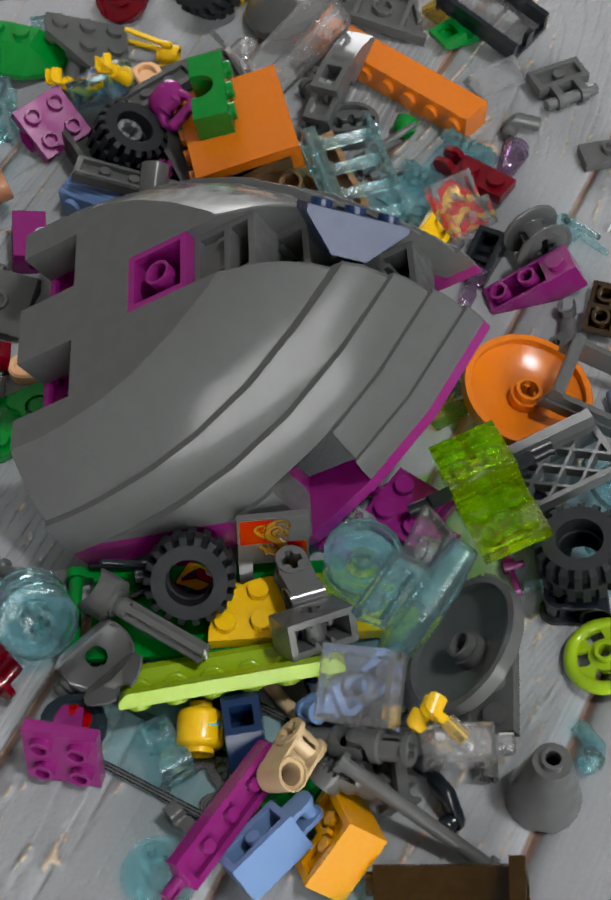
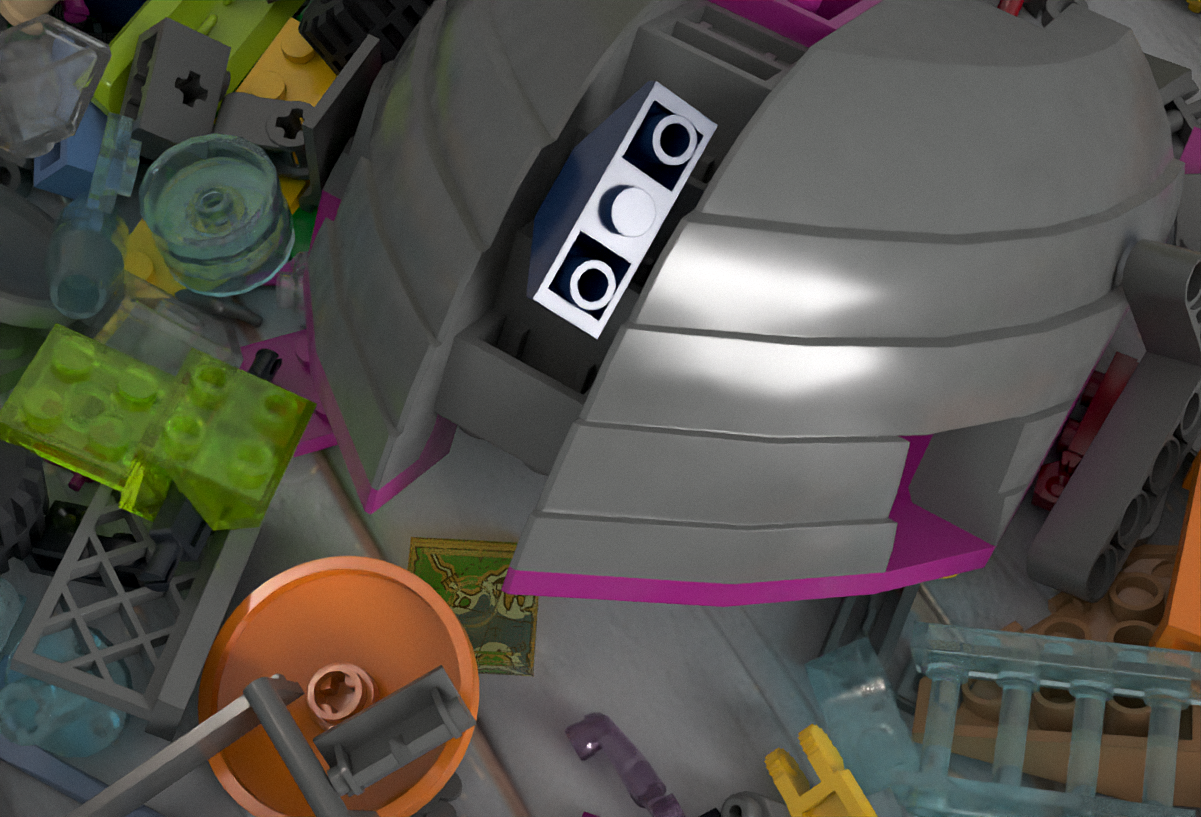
camera: 120 degrees right, 5 degrees up
none -> dark grey hinge [313,665,477,797]

